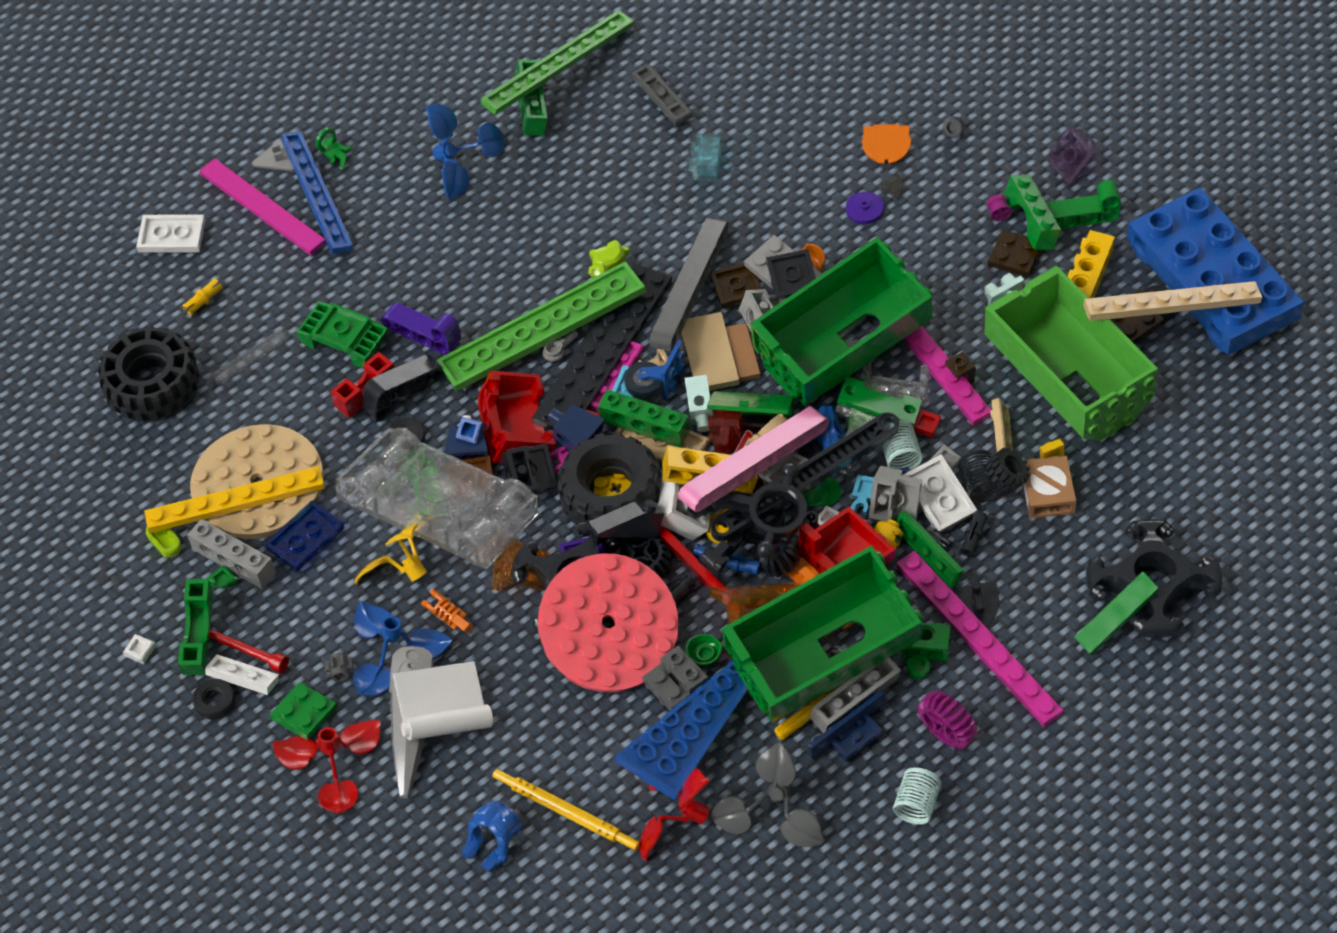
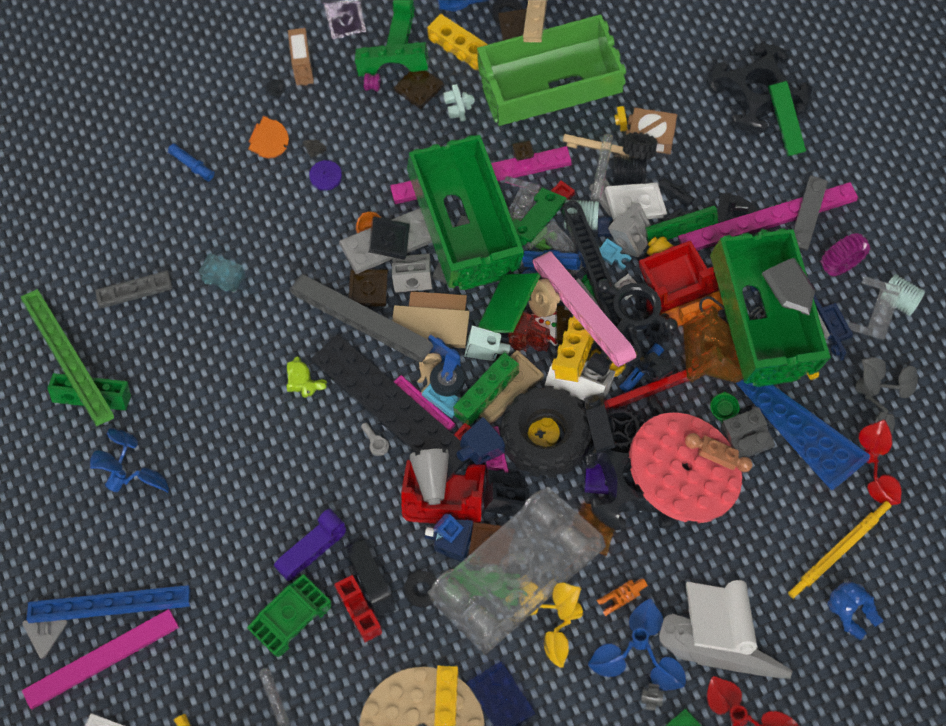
camera: 75 degrees left, 10 degrees up
green piece [316,127,351,170] -> none
bright green plate [437,261,646,392] -> none
none -> blue pin [168,143,215,181]
none -> medium nougat brick [288,28,314,86]
none -> light grey cone [409,449,449,505]
none -> clear axle [591,134,613,201]
none -> nougat plate [685,433,753,472]
none -> dark grey tile [762,258,815,316]
none -> dark grey plate [794,175,828,251]
none -> clear plate [848,276,902,340]

